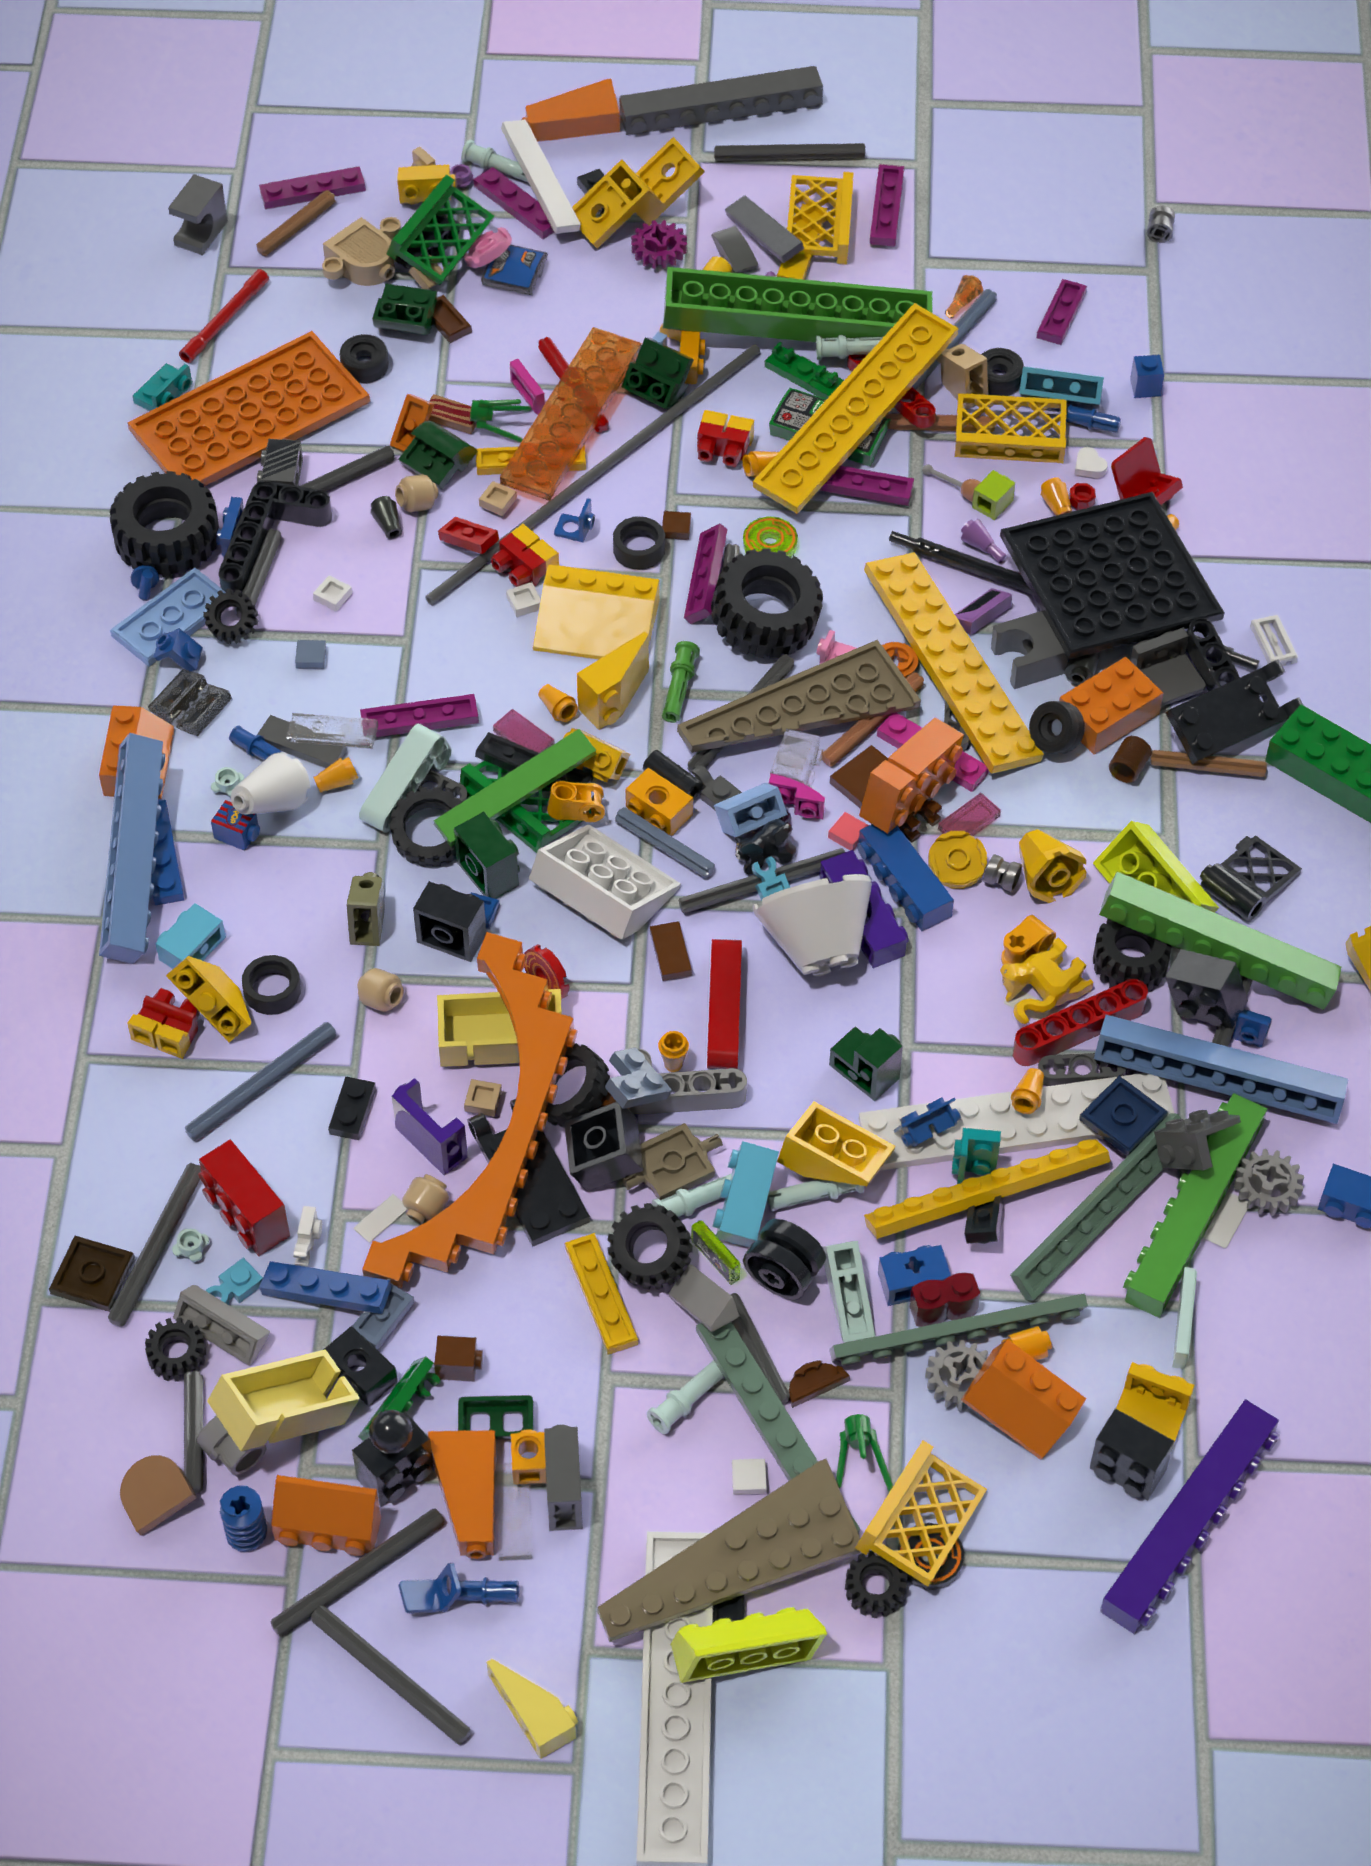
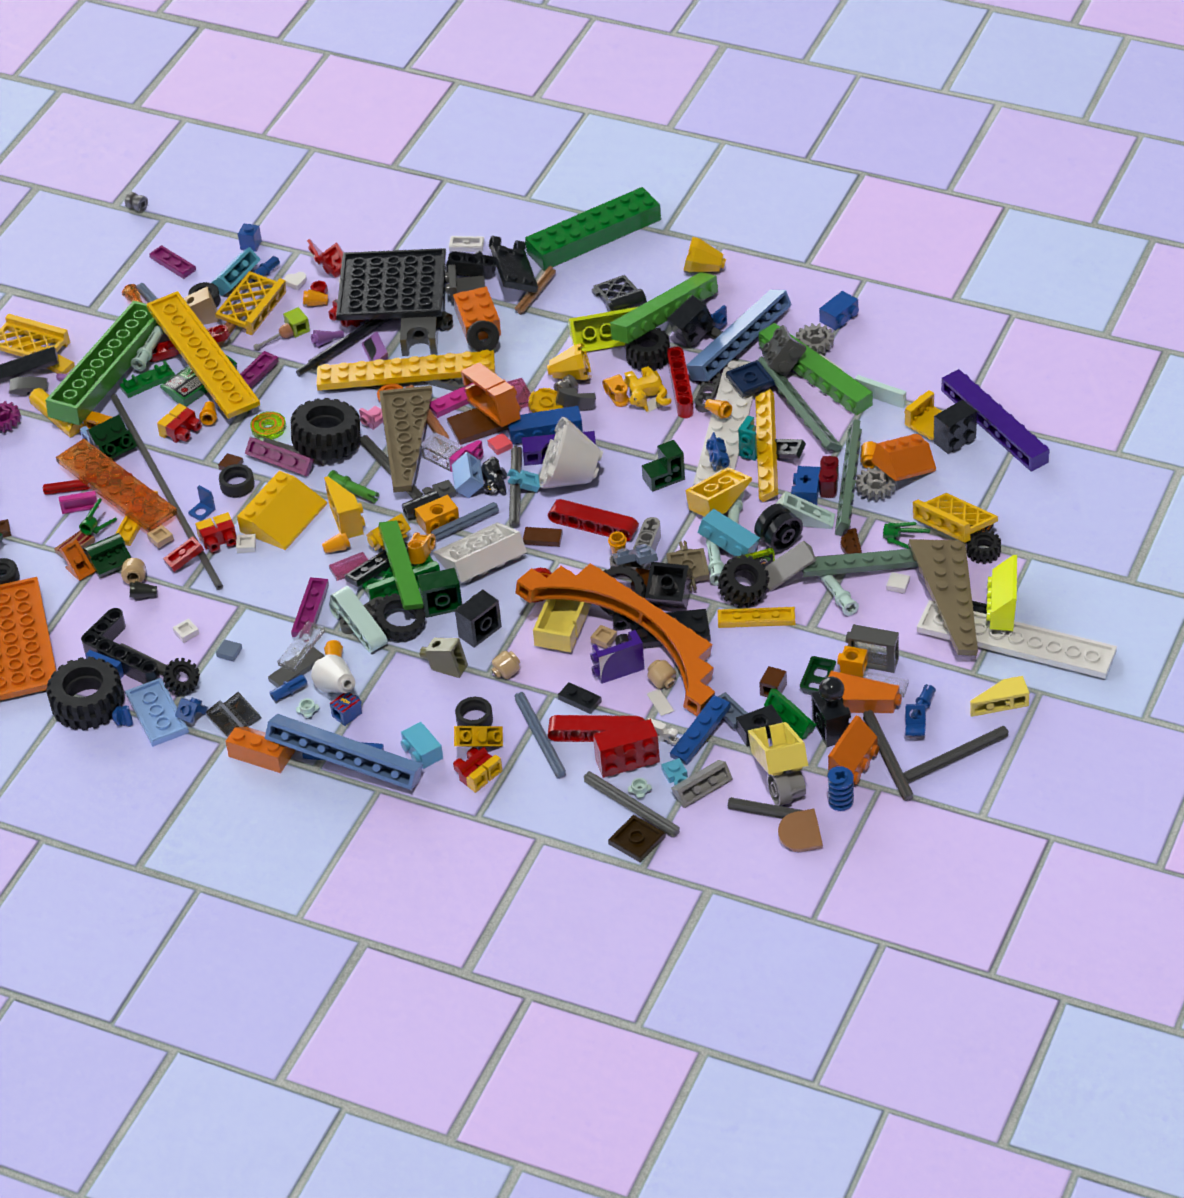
camera: 65 degrees left, 10 degrees down
black tyre [145,1317,206,1382] -> none
brick [257,439,303,486] -> none
dark grey axle [300,446,395,492] -> none
magenta plate [869,164,904,246] -> none
reddish brown piece [1108,736,1152,783] -> none
none -> red beam [547,715,645,742]
none -> dark grey slope [555,388,596,410]

